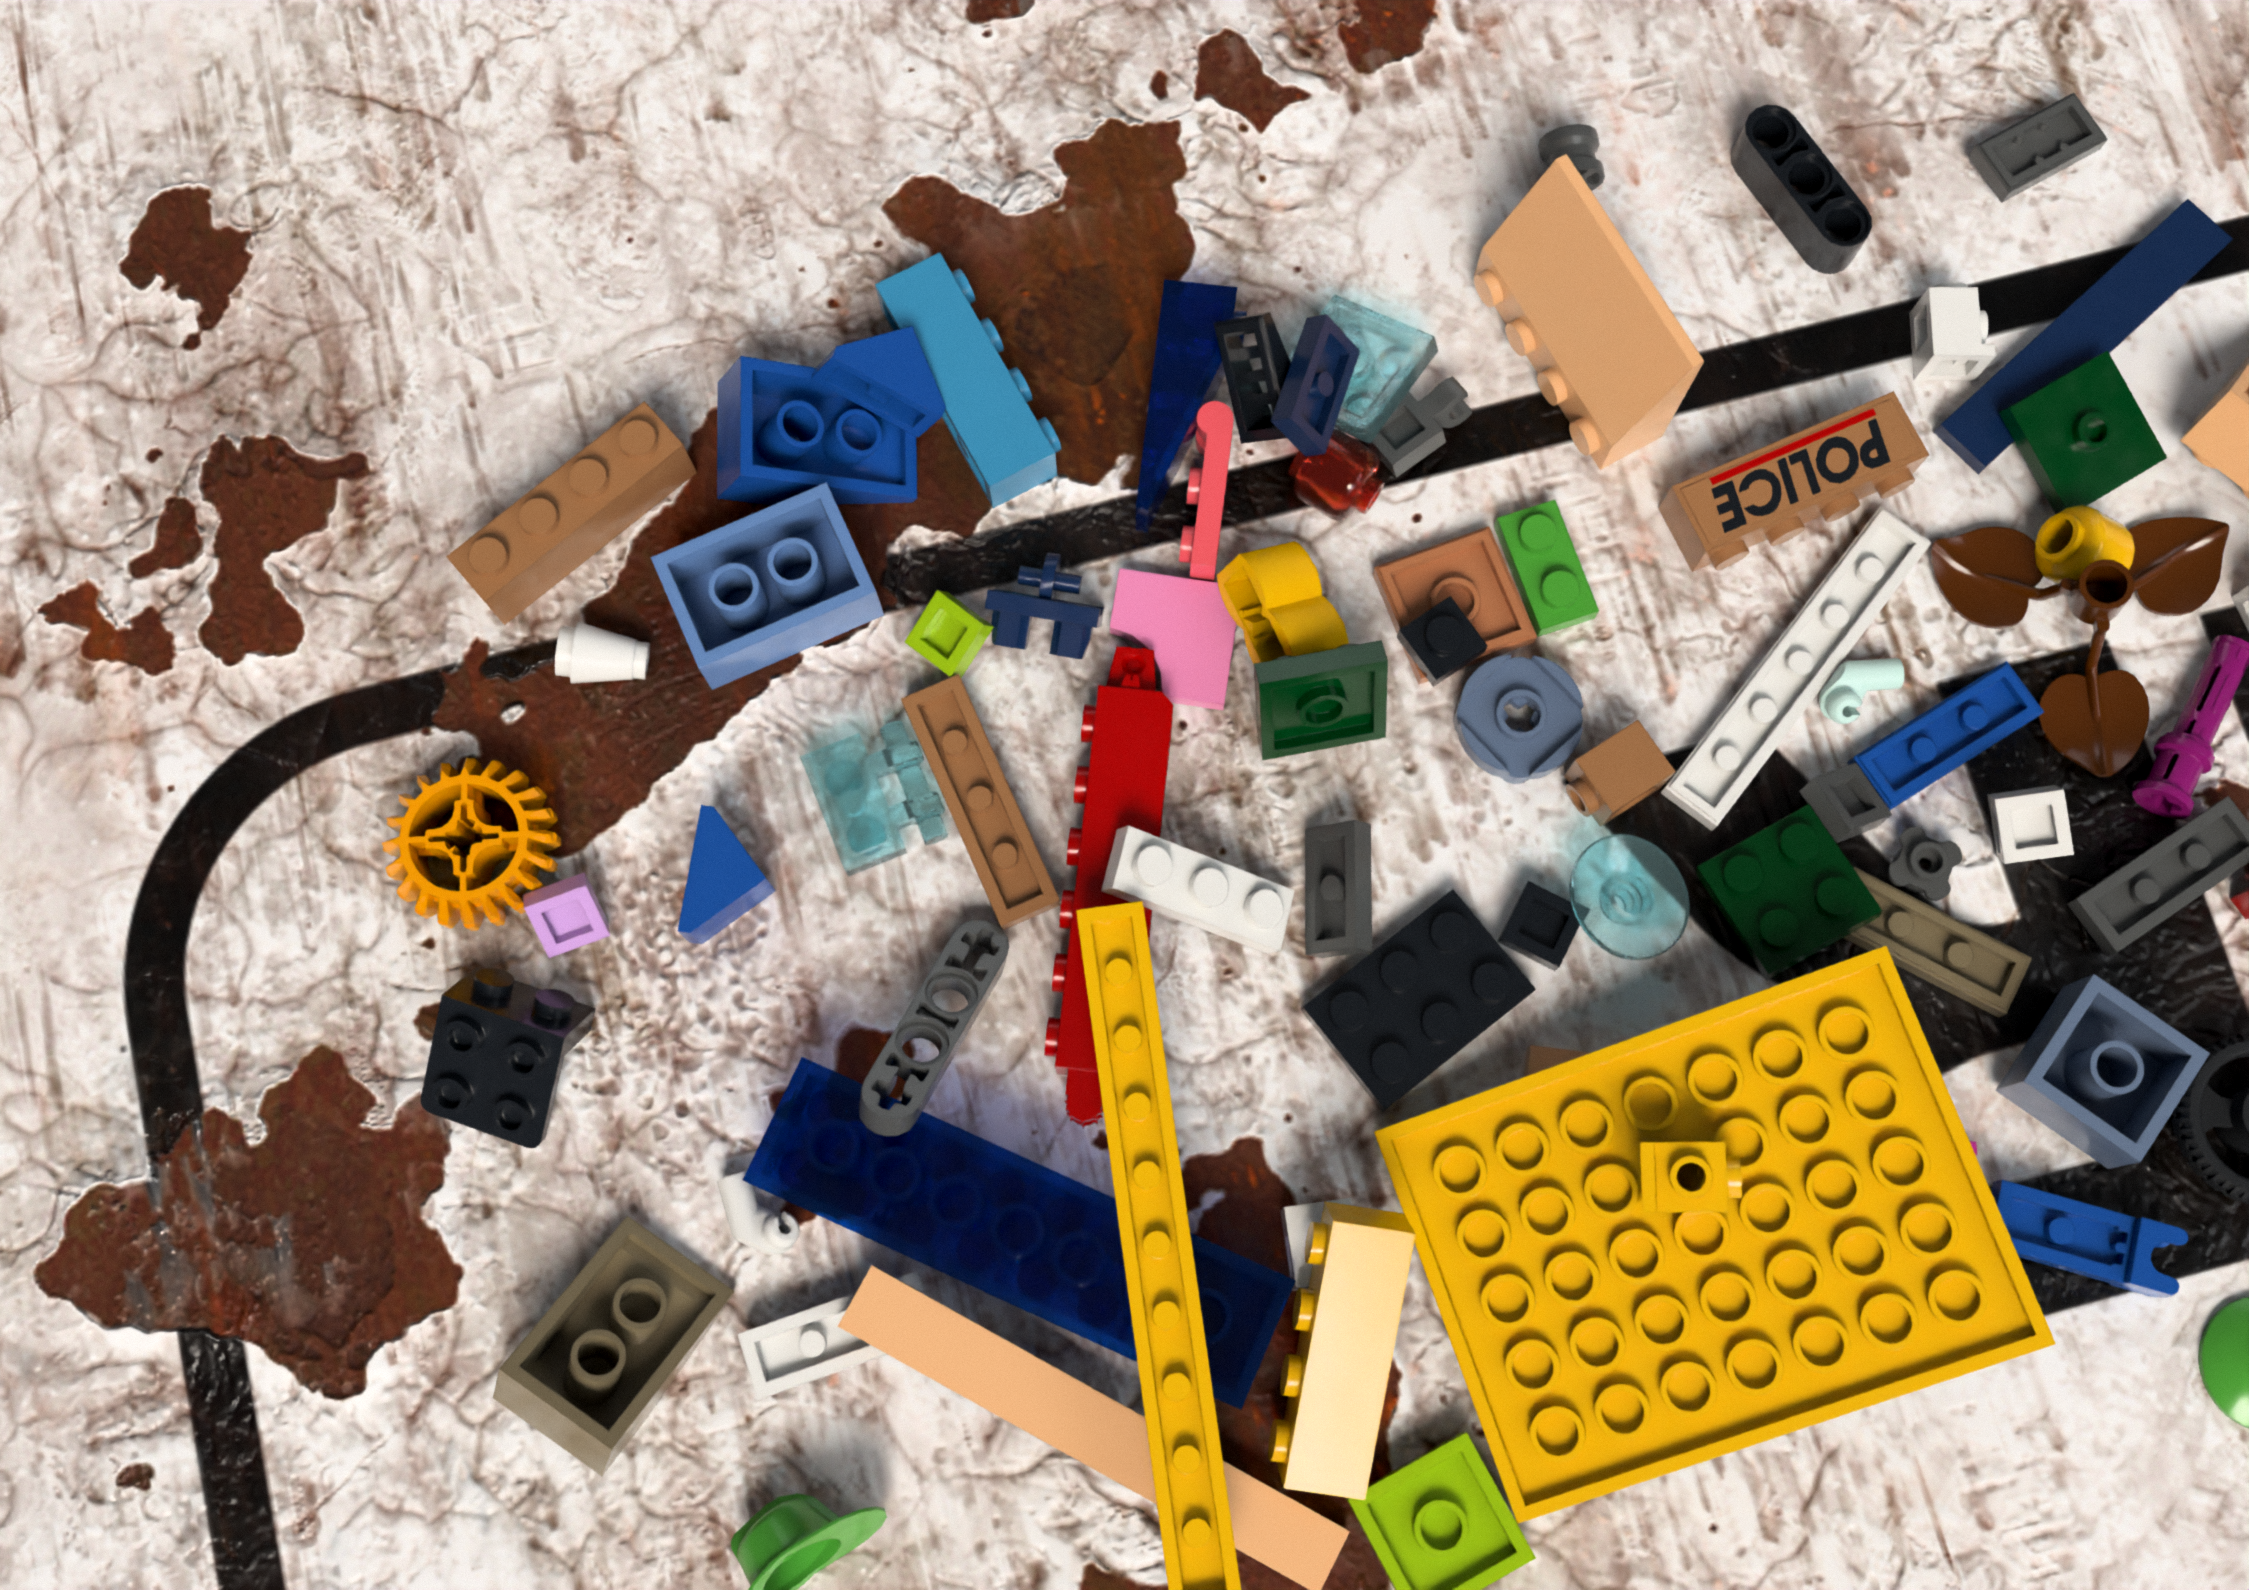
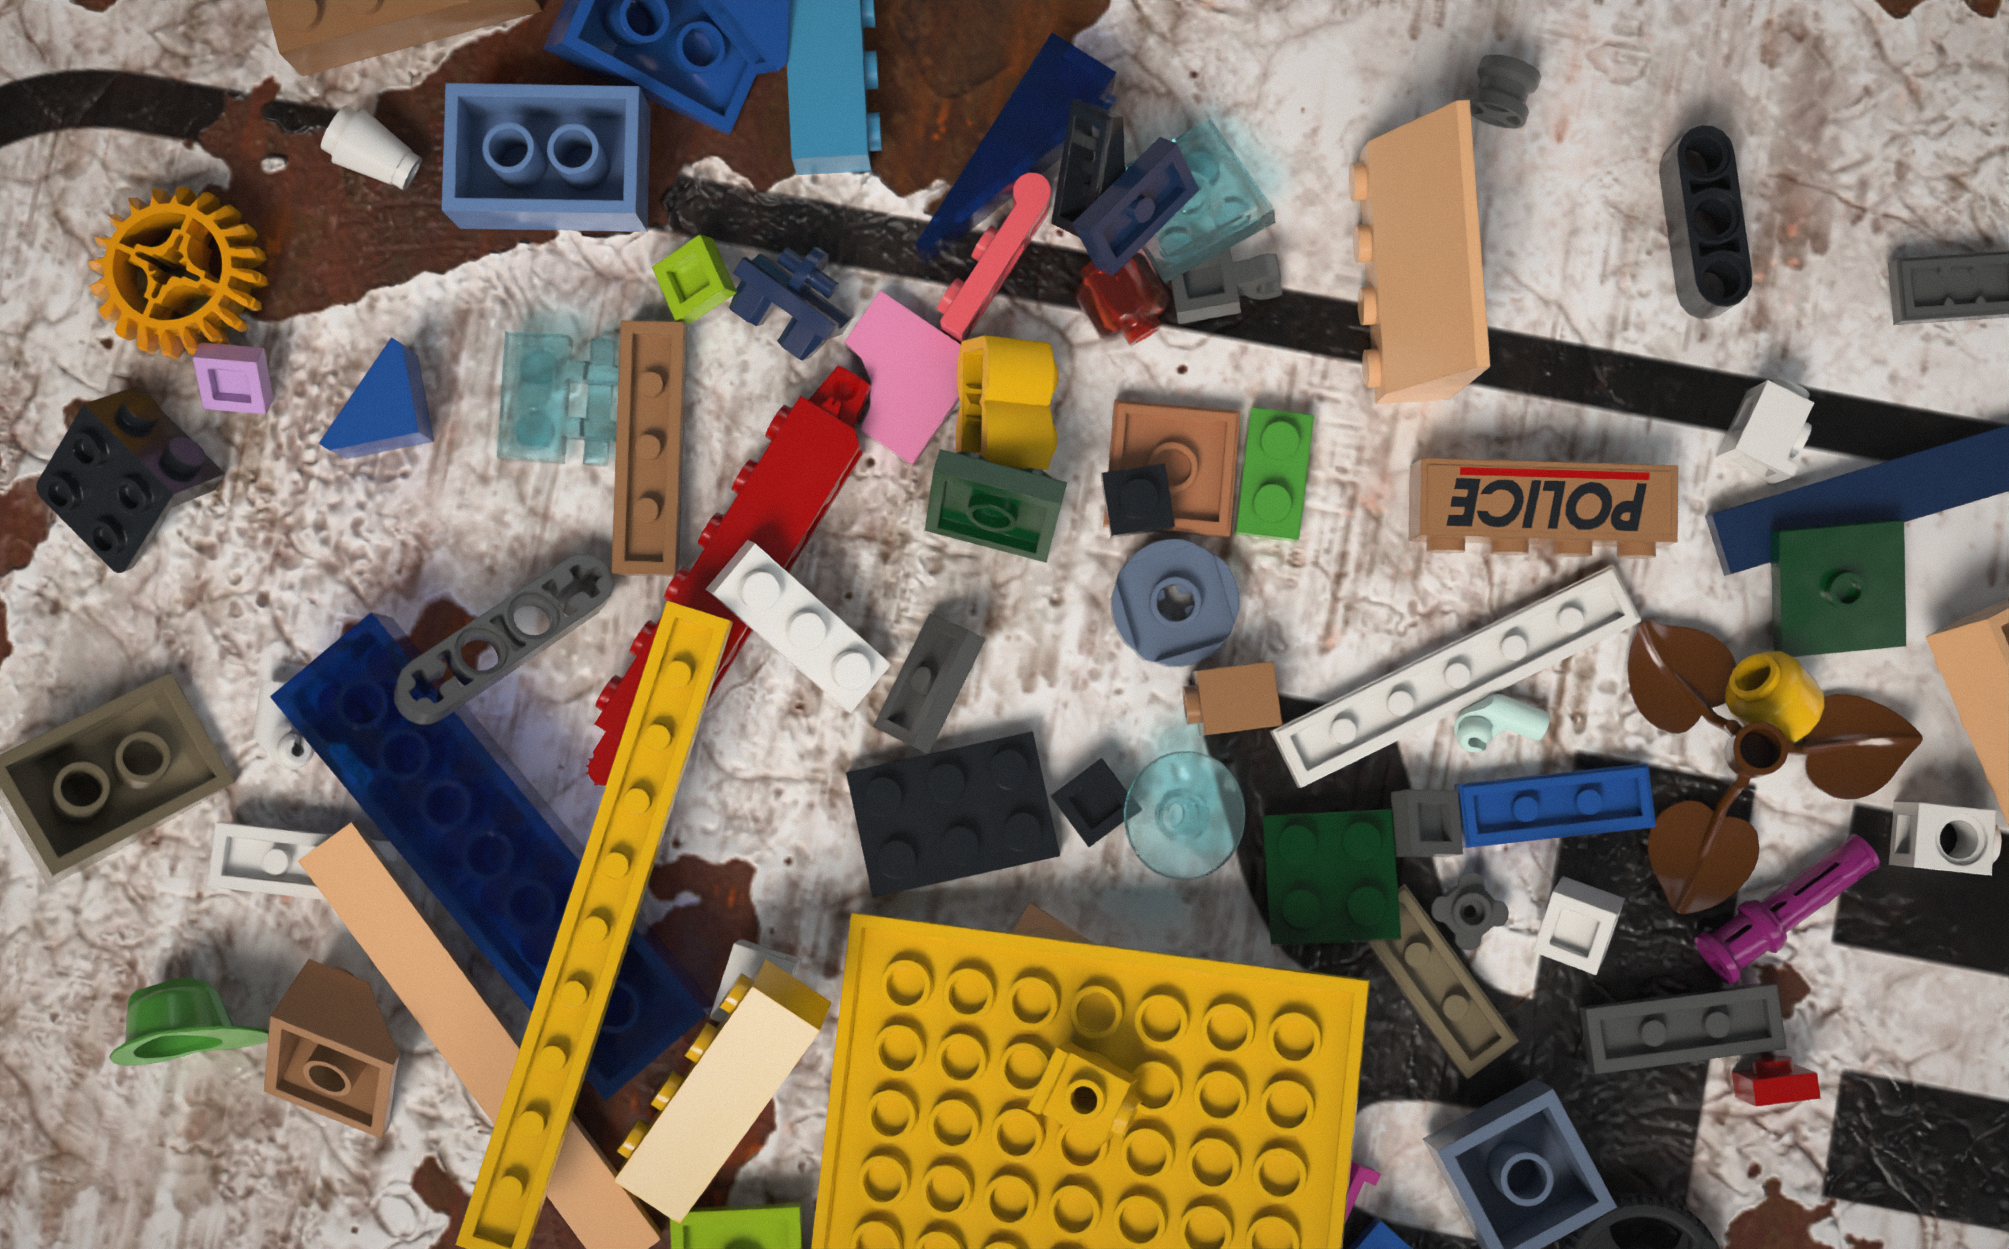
camera: 20 degrees right, 10 degrees up
none -> medium nougat slope [264,959,399,1139]

